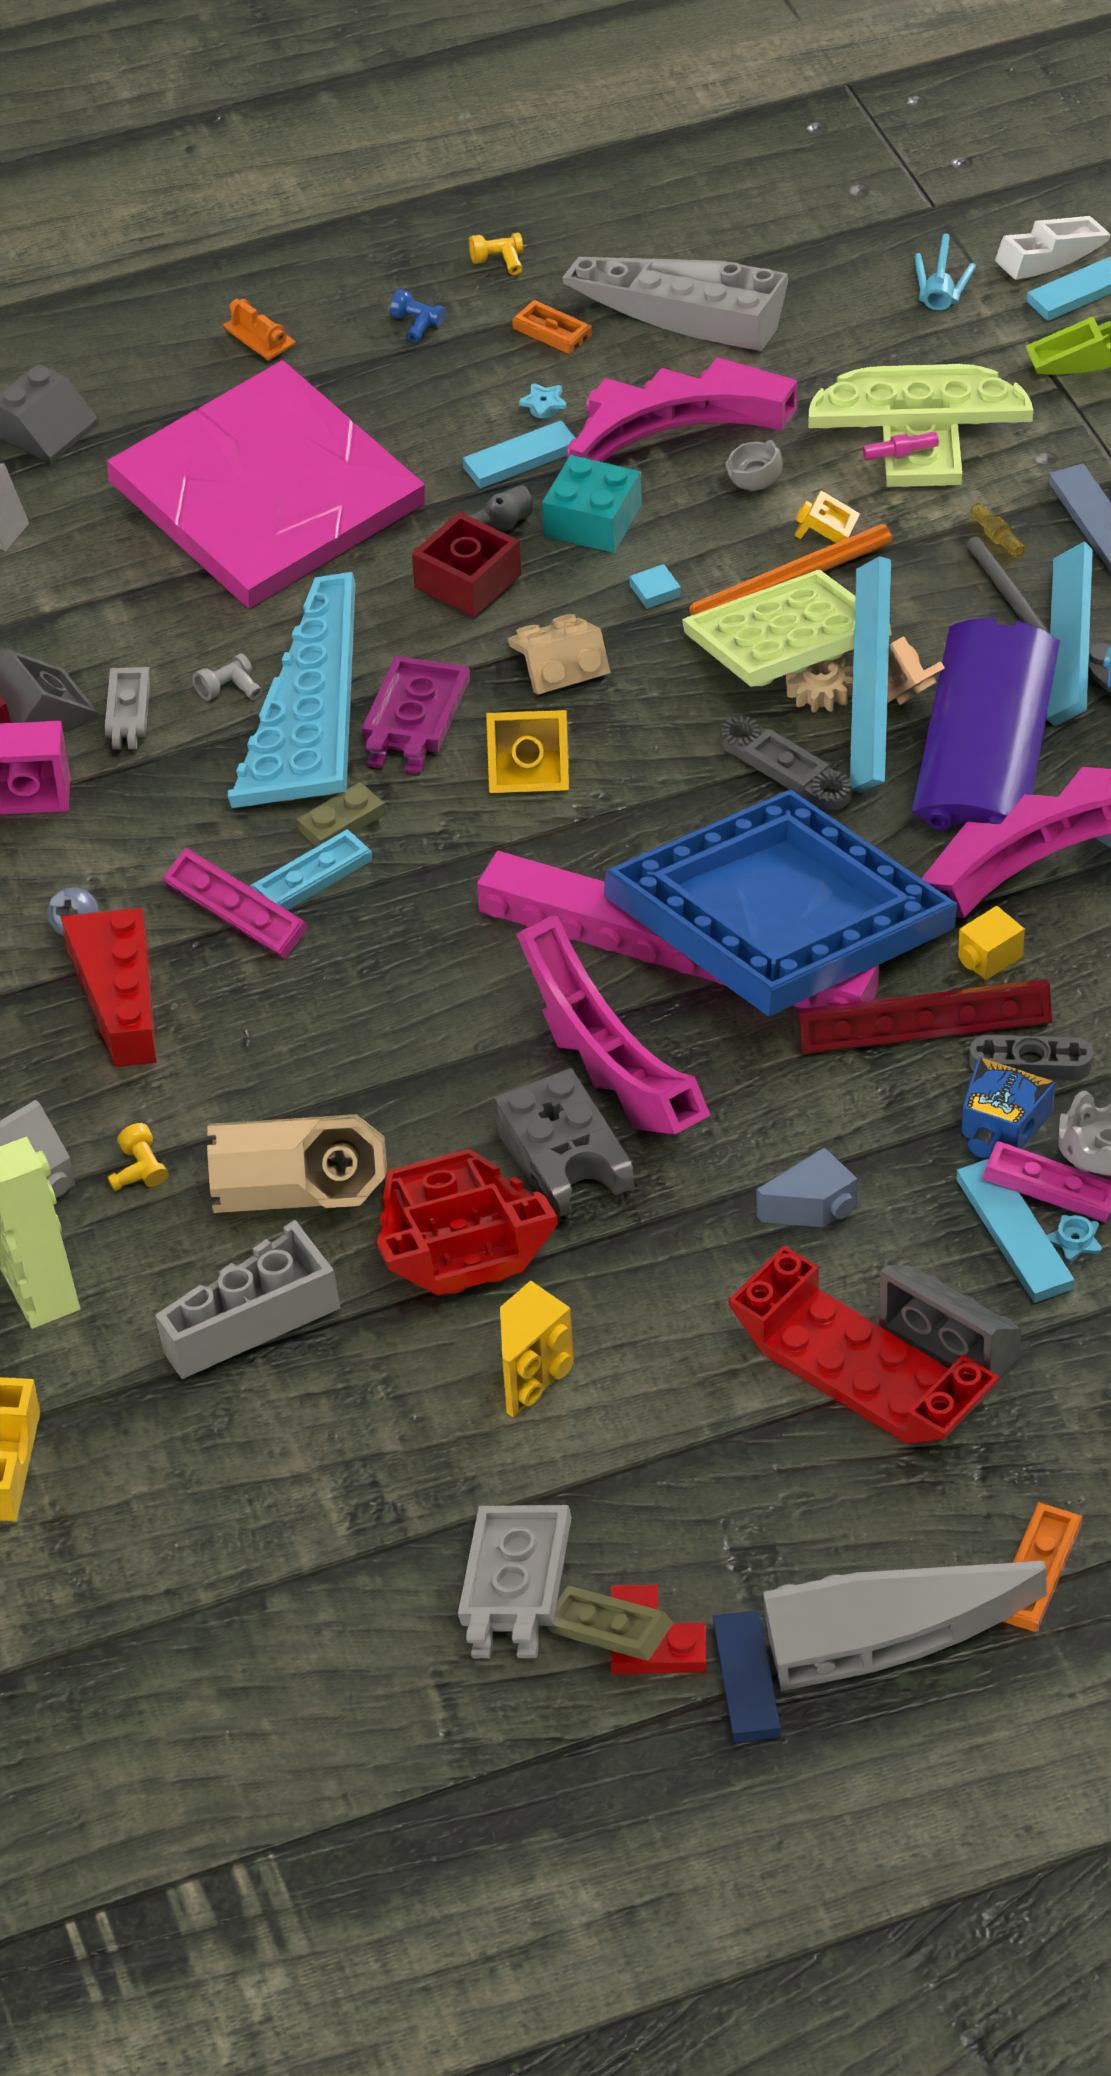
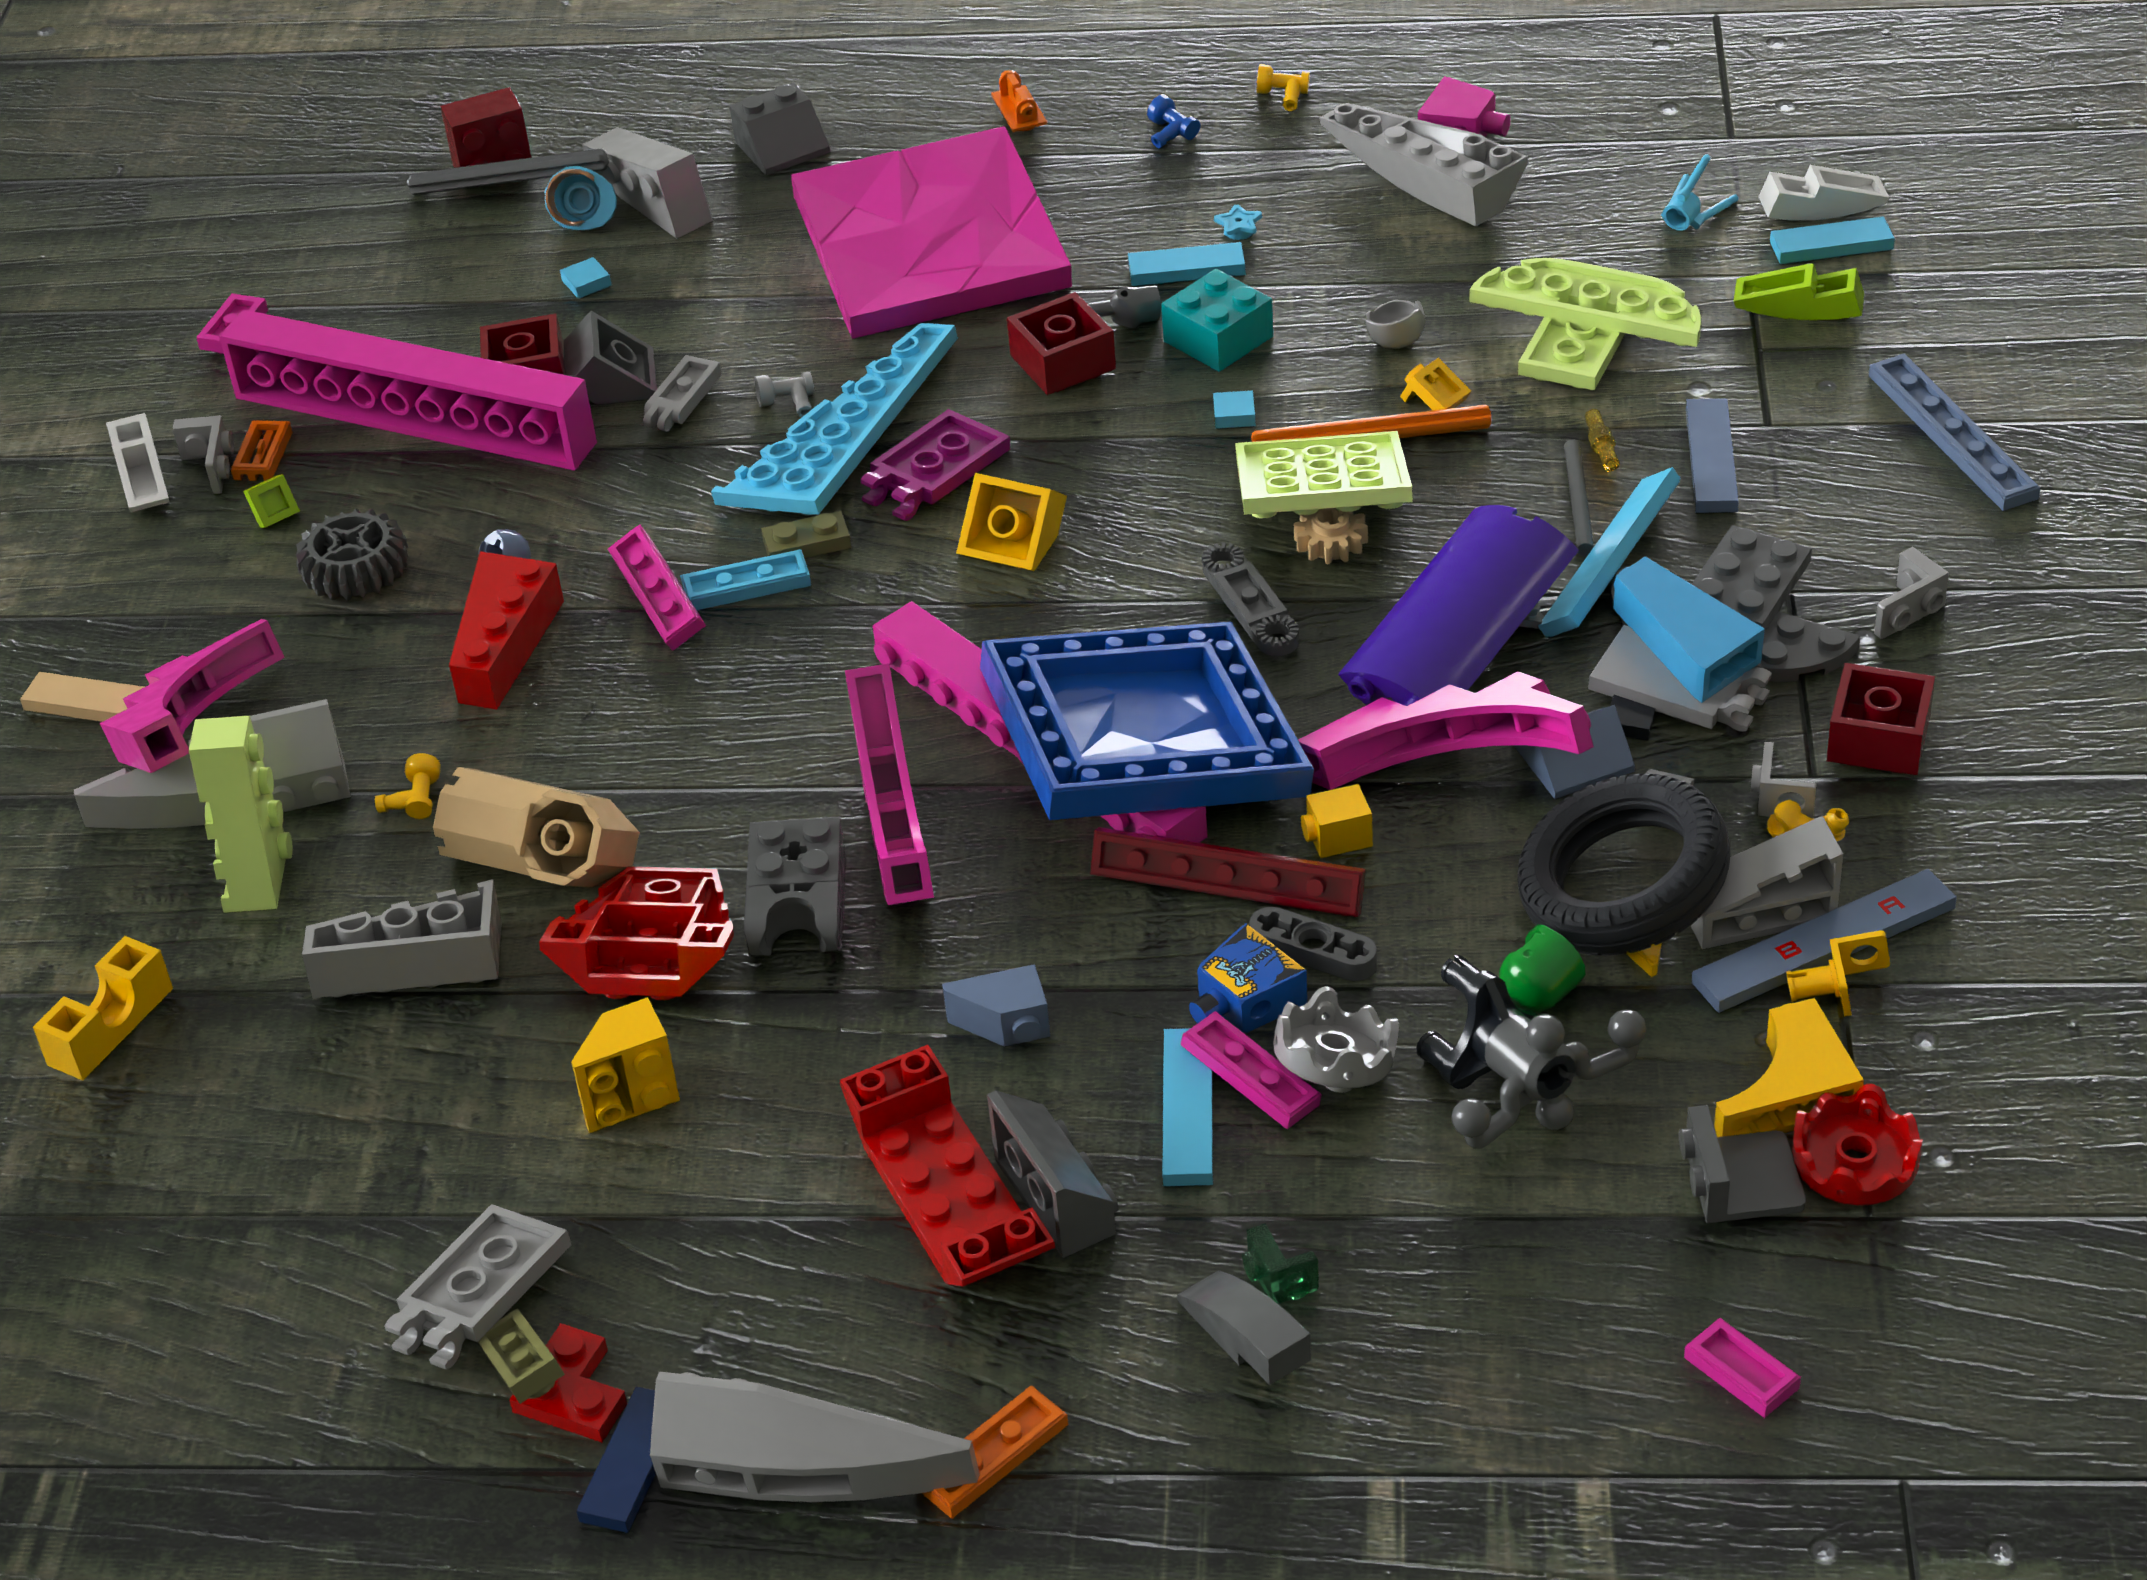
camera: 25 degrees right, 5 degrees down
tan bracket [508,614,611,694] -> none
orange tile [512,300,592,355] -> none
dark pink arch [567,357,797,462] -> none
medium azure tile [850,556,891,793] -> none
dark pink bar [862,432,939,461] -> none
light nougat bracket [887,636,944,705] -> none
medium azure plate [1046,1215,1102,1262] -> none
none -> dark pink torso [1418,76,1510,137]

